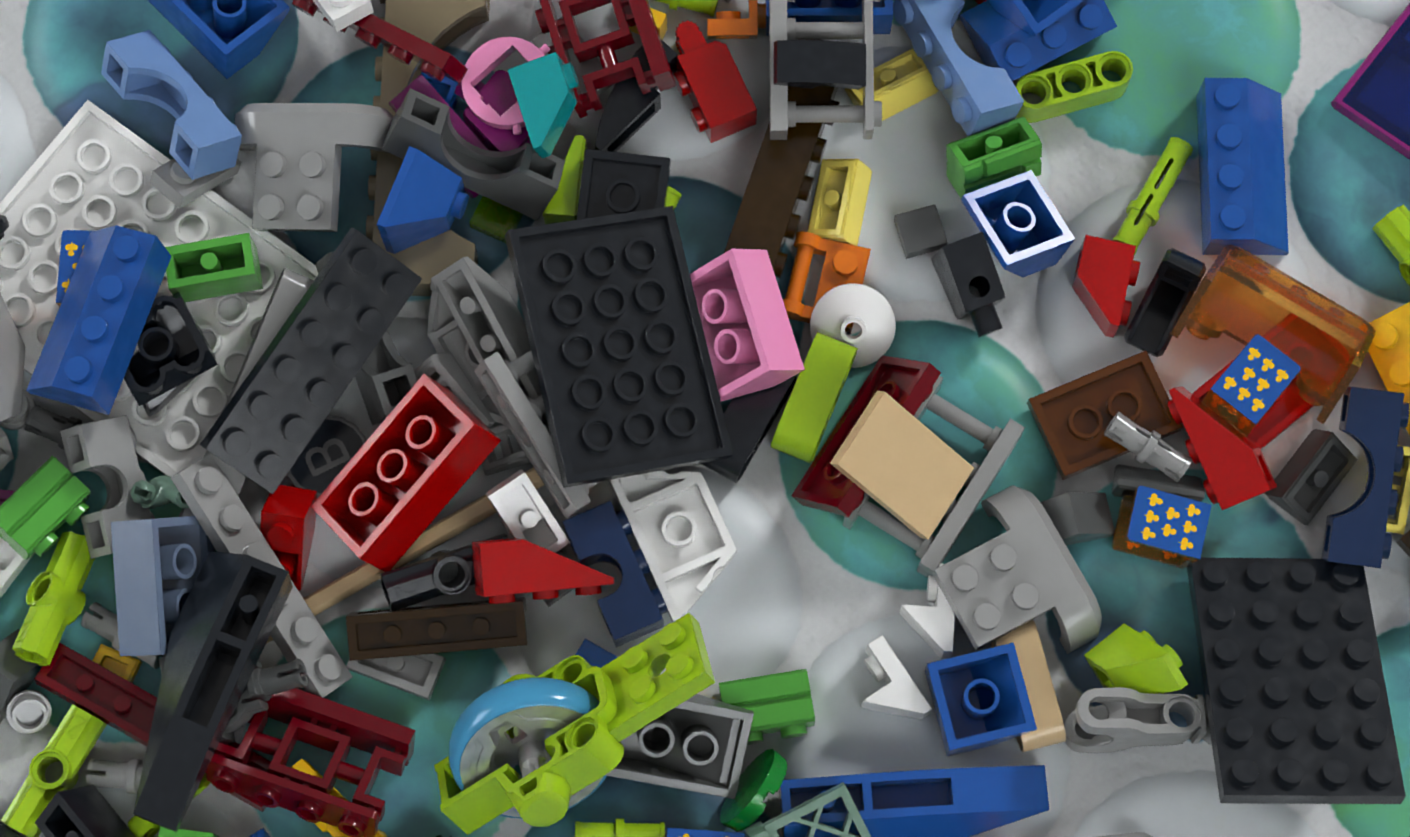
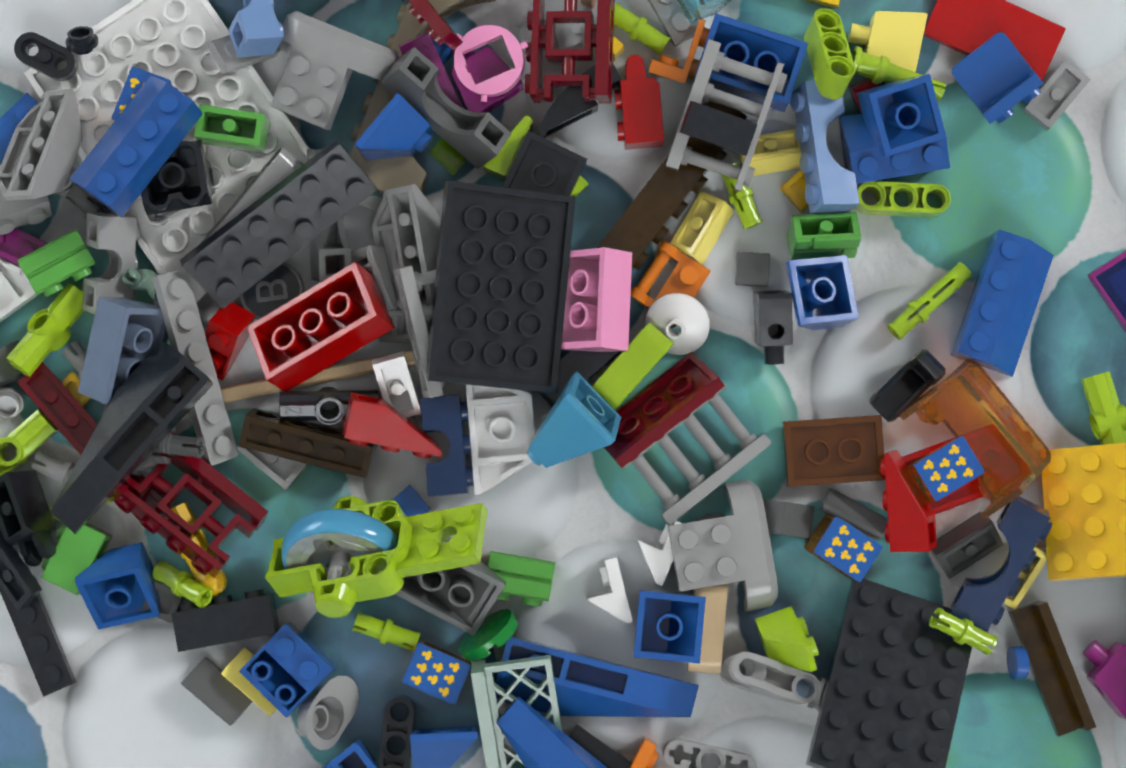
camera: 20 degrees right, 10 degrees up
teal slope [507,52,579,159] -> none
tan tile [830,391,974,540] -> none
red slope [1072,235,1140,338] -> none
light grey pin [1103,412,1192,482] -> none
none -> dark azure slope [527,371,621,468]
none -> lime pin [721,163,763,230]
none -> yellow tile [779,169,809,213]
none -> lime pin [929,608,997,655]

